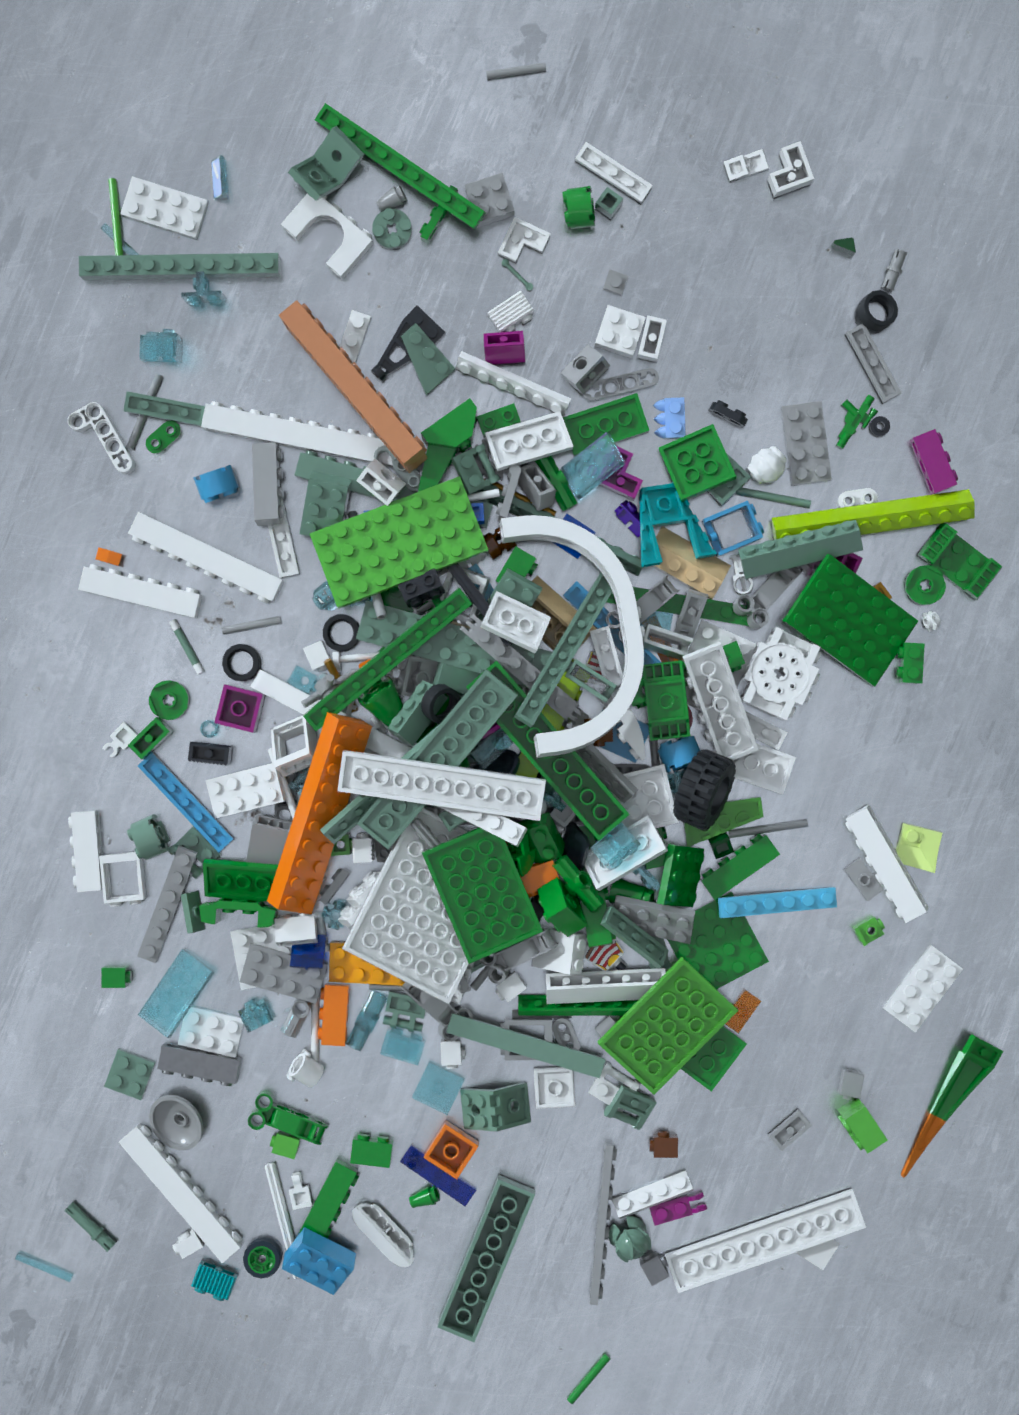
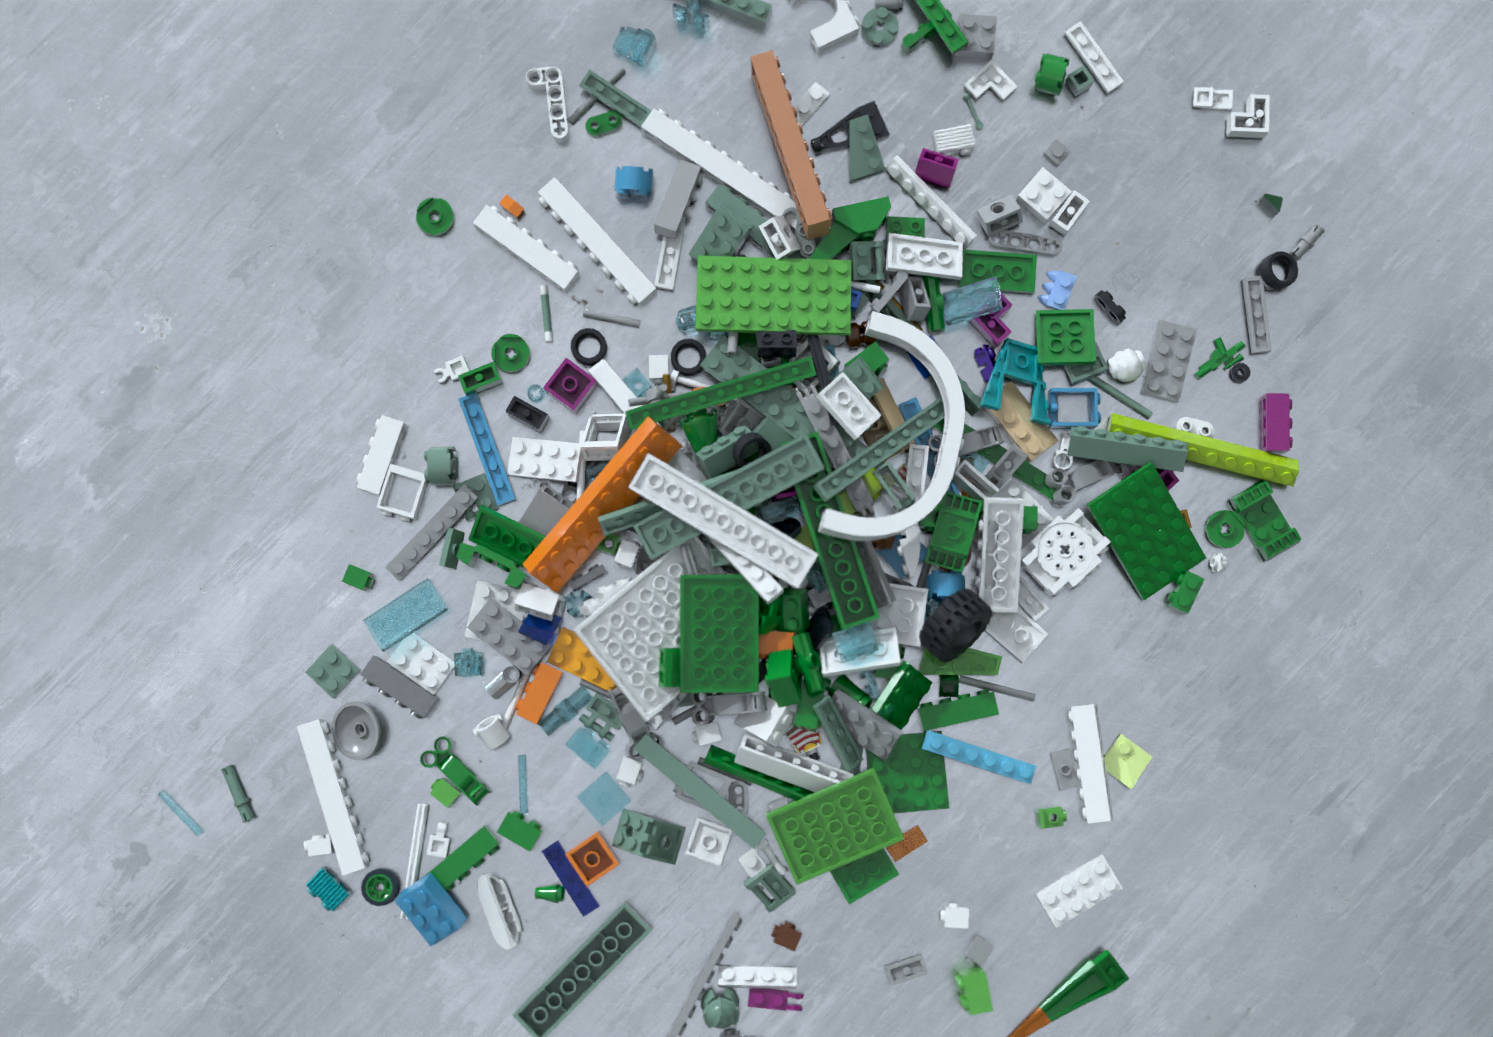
camera: 20 degrees right, 5 degrees down
none -> green plate [416,197,455,237]
none -> clear light blue bar [518,755,528,814]
none -> green panel [658,648,680,688]
none -> white brick [940,903,969,929]

